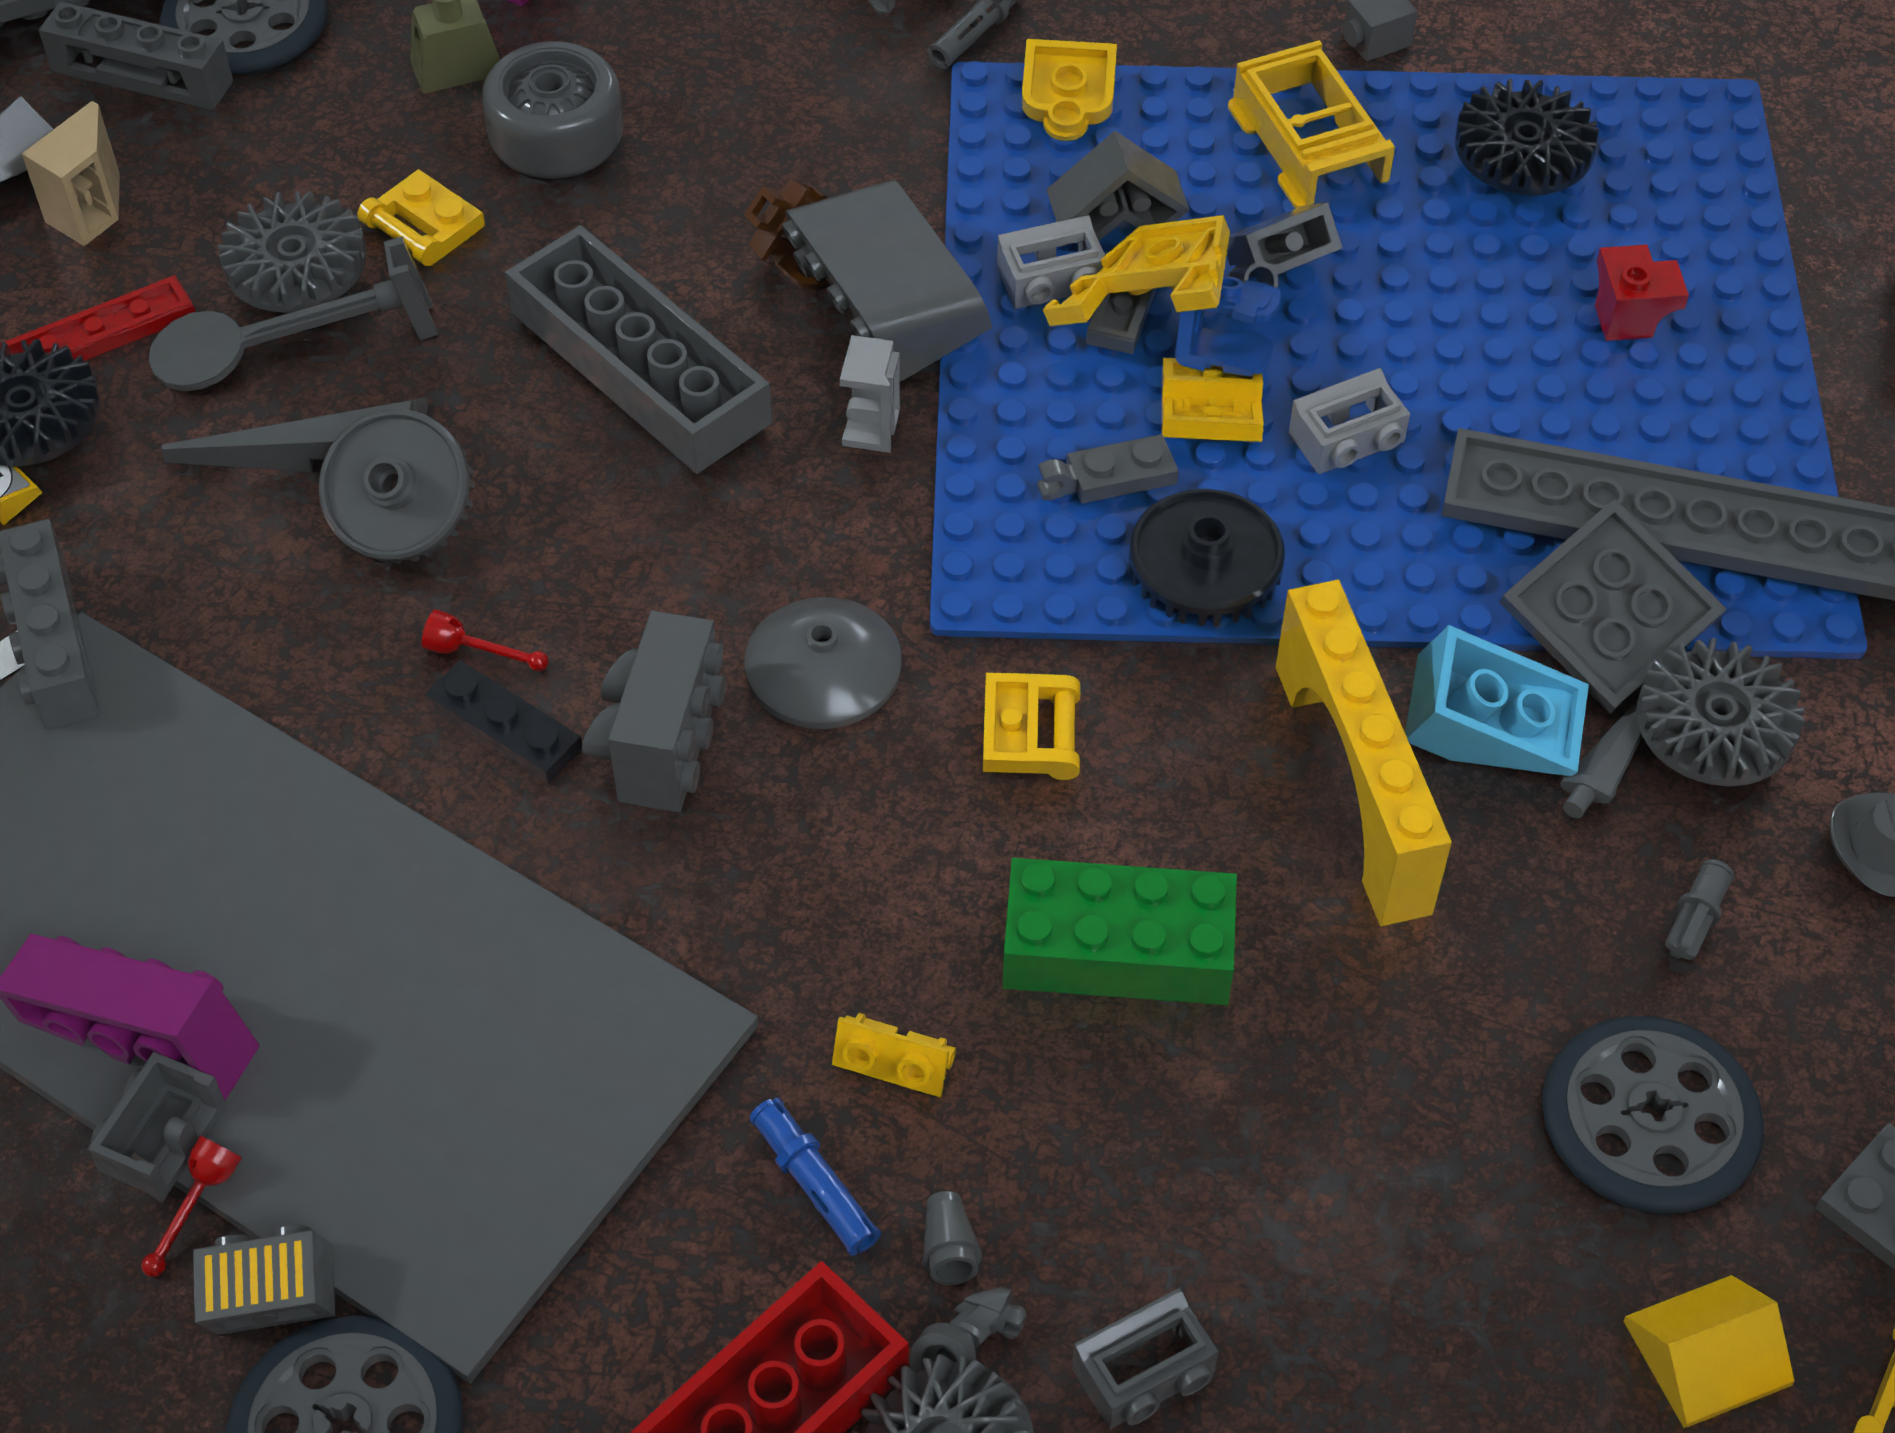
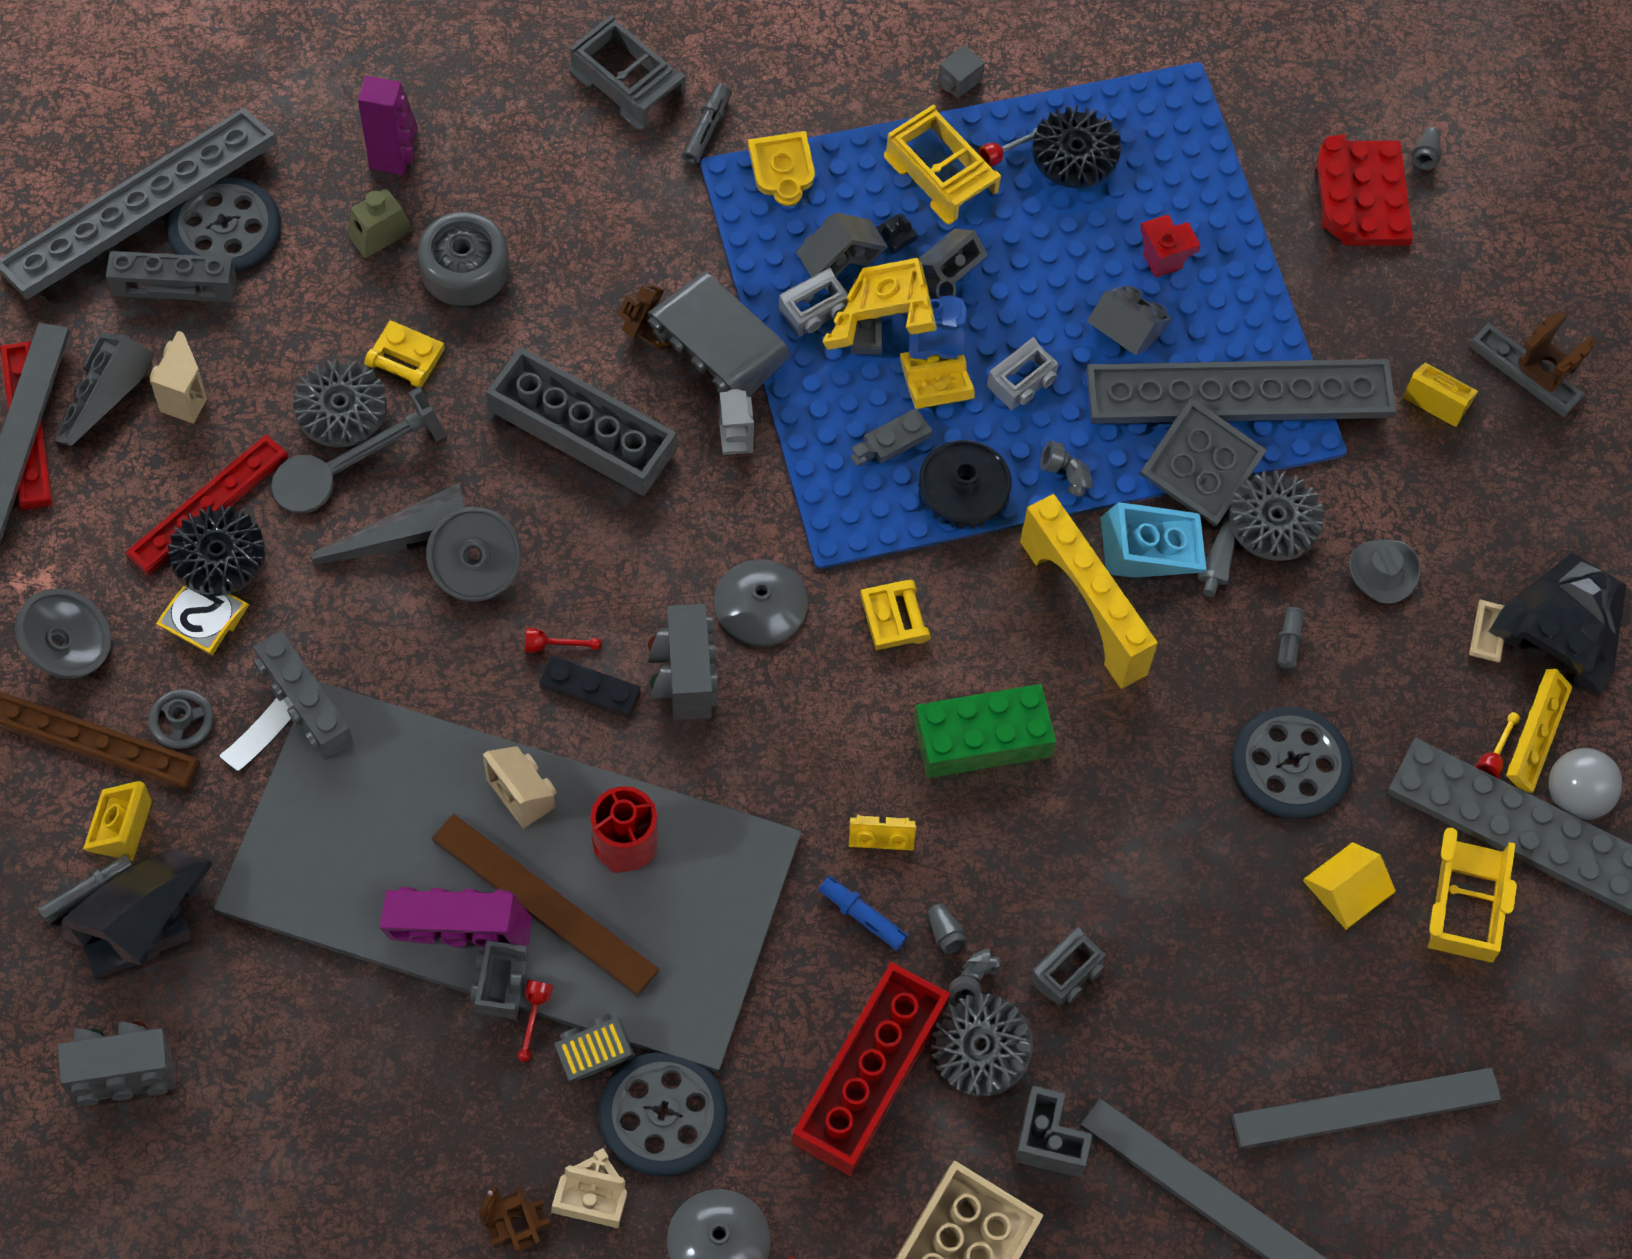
camera: 20 degrees left, 10 degrees up
none -> reddish brown tile [432,813,659,997]
none -> tan slope [483,746,557,829]
none -> red cylinder [590,786,658,873]
none -> black tile [876,213,917,254]
none -> red hinge [978,128,1037,167]
none -> dark grey arm [1040,440,1093,497]
none -> dark grey slope [1087,285,1173,355]

